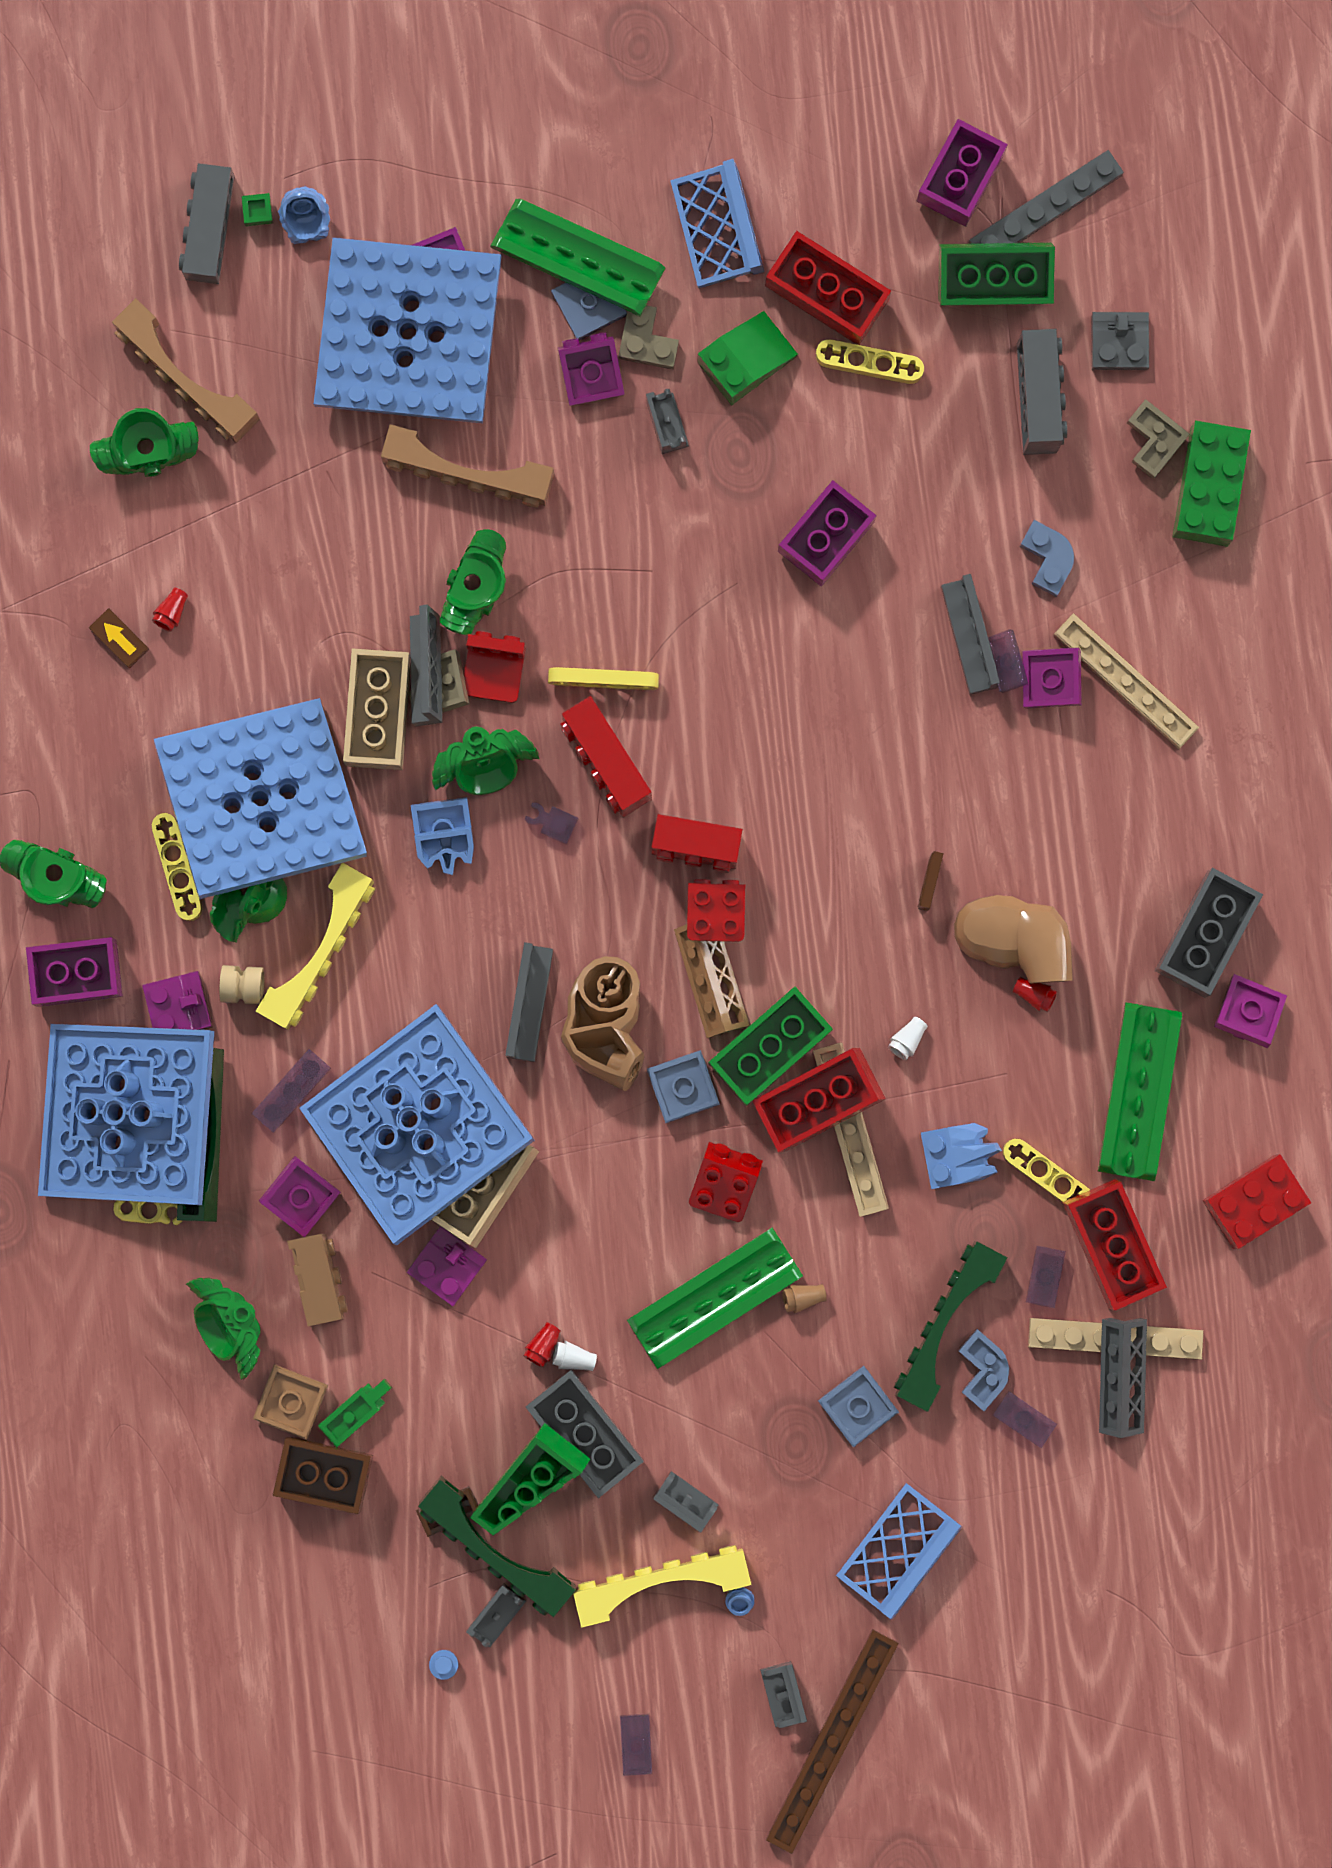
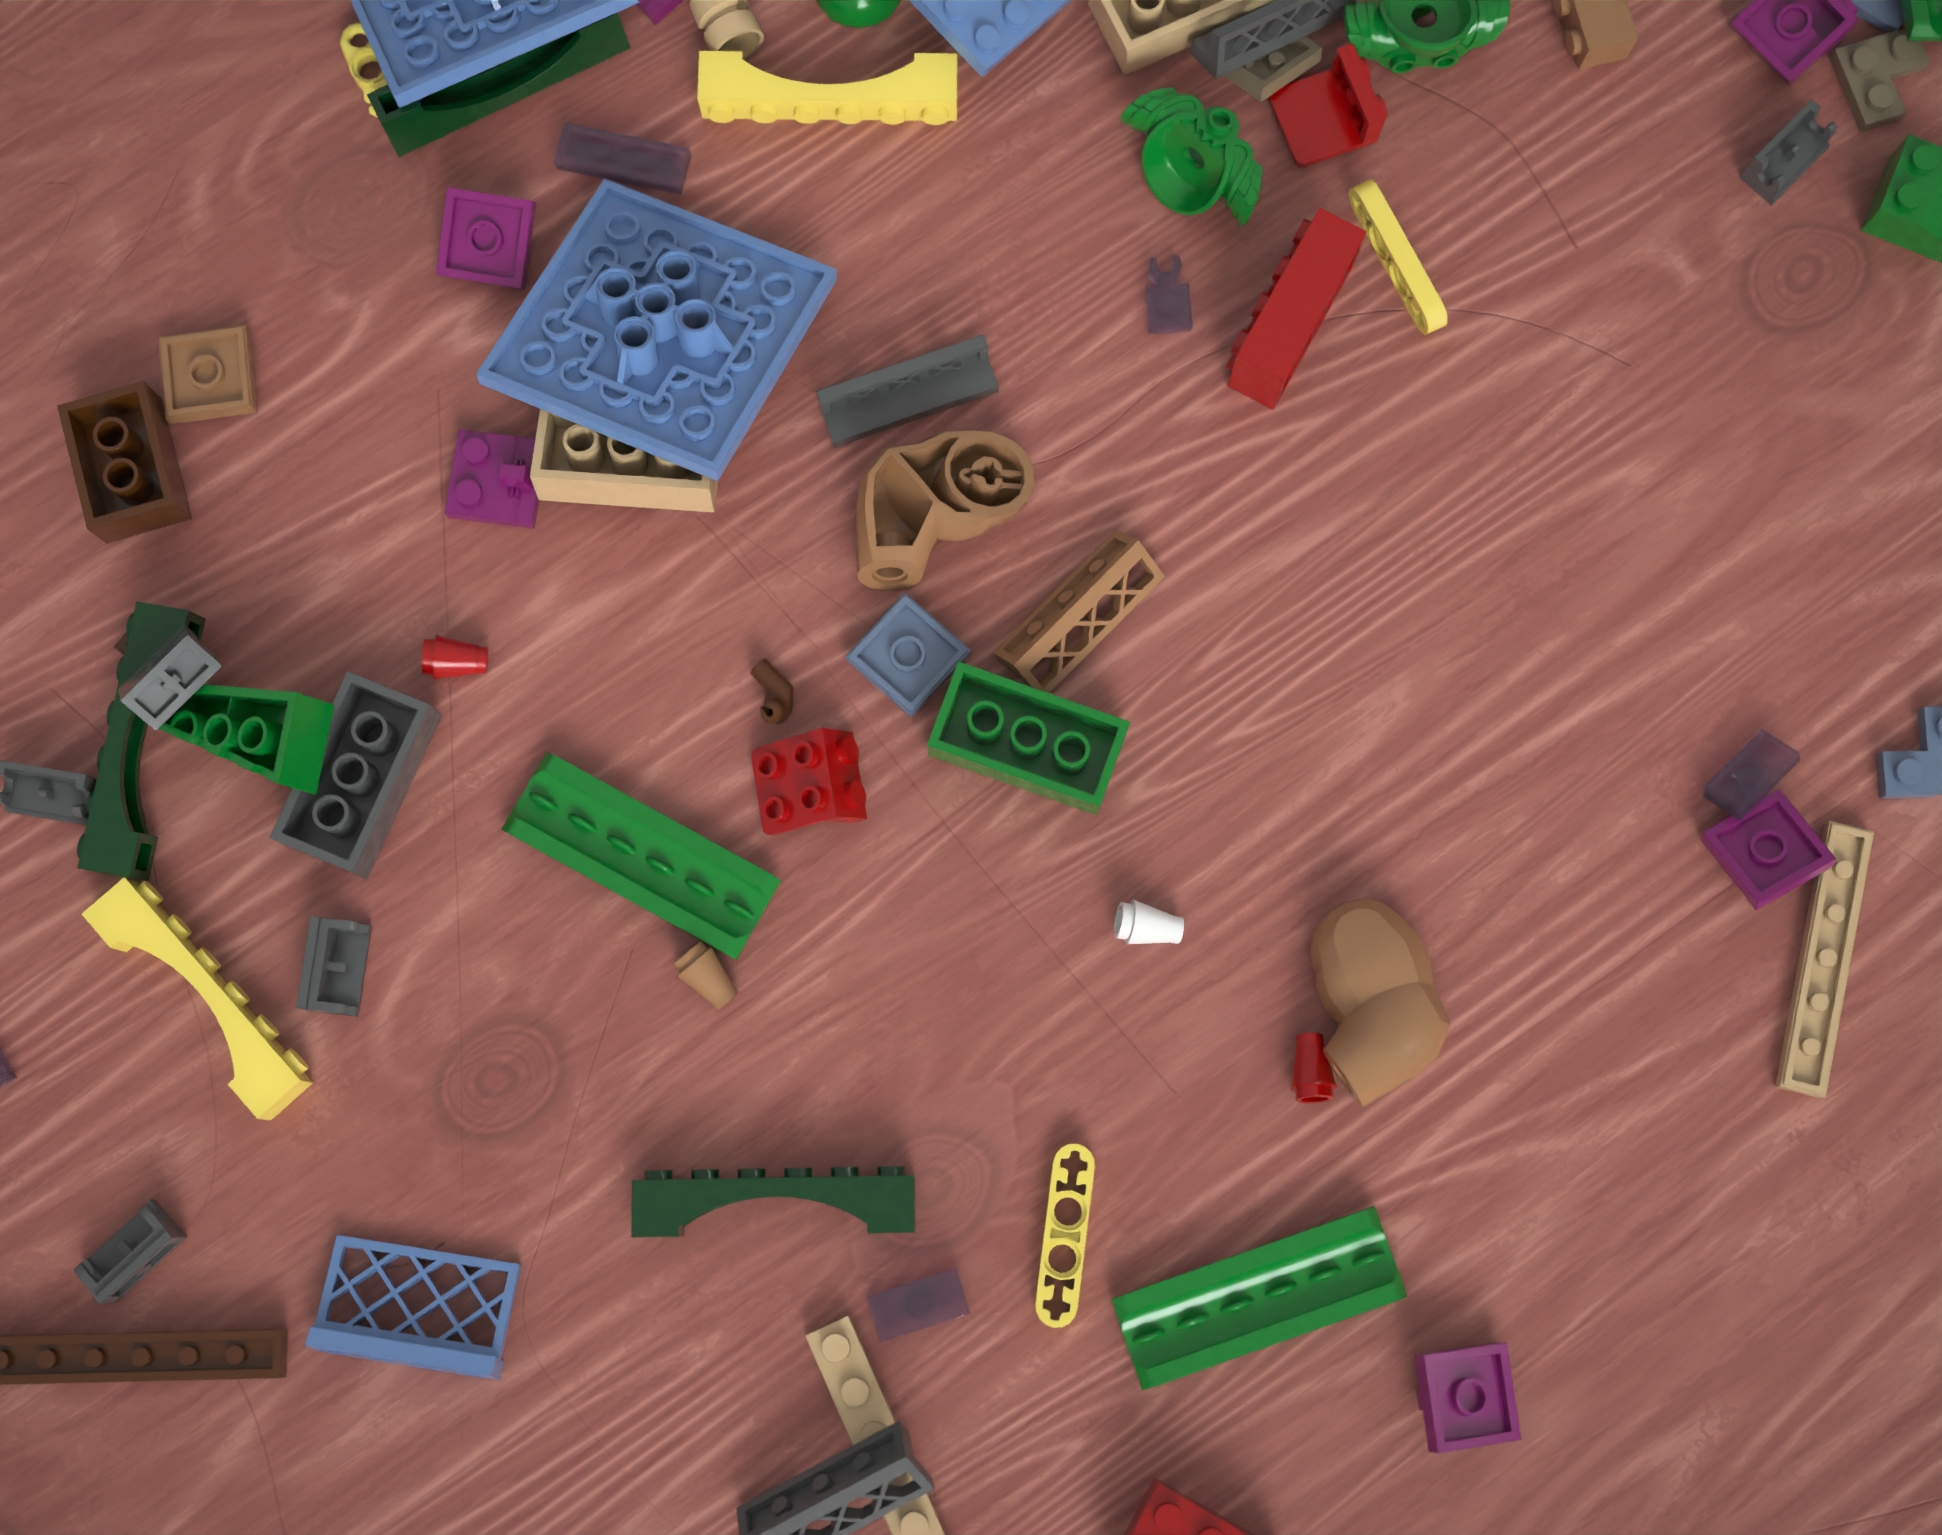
camera: 65 degrees right, 5 degrees down
green piece [186,1278,260,1380] -> none
medium nougat wedge [287,1234,348,1326] -> none
green hinge [318,1379,393,1448] -> none
medium blue plate [411,797,474,875] -> none
white cone [552,1341,597,1371] -> none
red brick [652,814,743,873] -> none
red bracket [687,879,745,942] -> none
medium blue plate [725,1587,754,1616] -> none
red brick [753,1048,886,1152] -> none
magenta brick [778,480,877,587] -> none
tan plate [813,1043,889,1217] -> none
sand blue plate [818,1366,899,1447] -> none
reddish brown tile [917,851,944,911] -> none
medium blue plate [921,1123,1002,1189] -> none
dark grey fence [941,574,1000,695] -> none
sand blue plate [958,1329,1009,1411] -> none
clear purple plate [993,1391,1057,1448] -> none
red brick [1062,1179,1167,1311] -> none
dark grey brick [1155,867,1263,998] -> none
none -> hinge [118,624,222,731]
none -> reddish brown arm [750,658,794,724]

